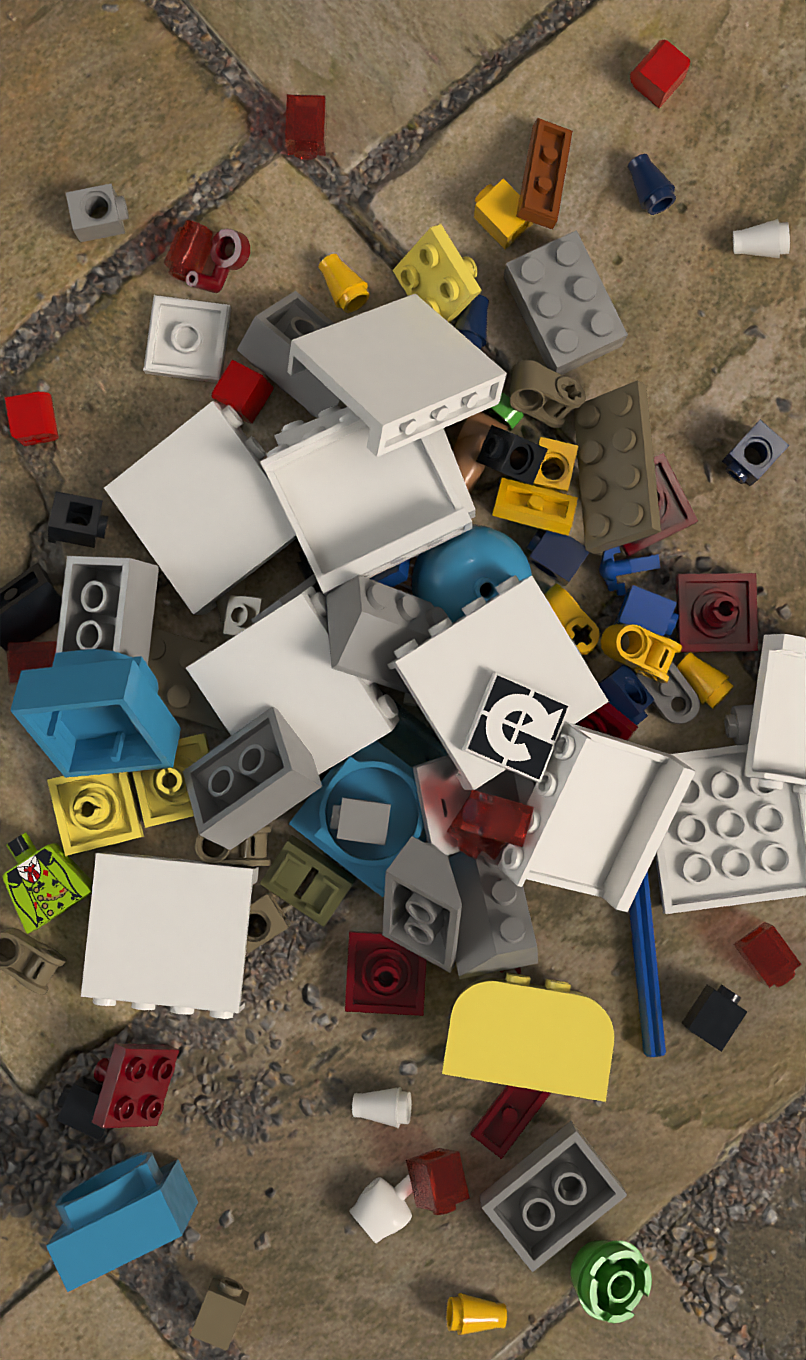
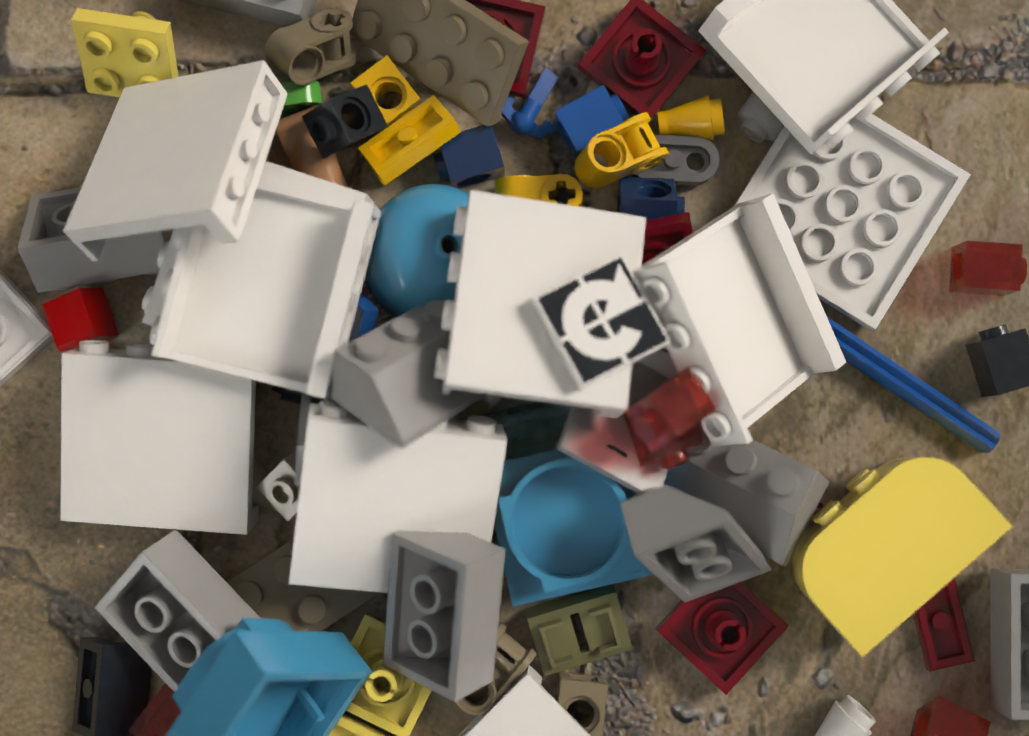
camera: 50 degrees left, 0 degrees up
black brick [48,491,109,548] -> none
yellow cone [318,254,370,313] -> none
light grey brick [330,797,391,845] -> none
dark blue cone [453,294,489,350] -> none

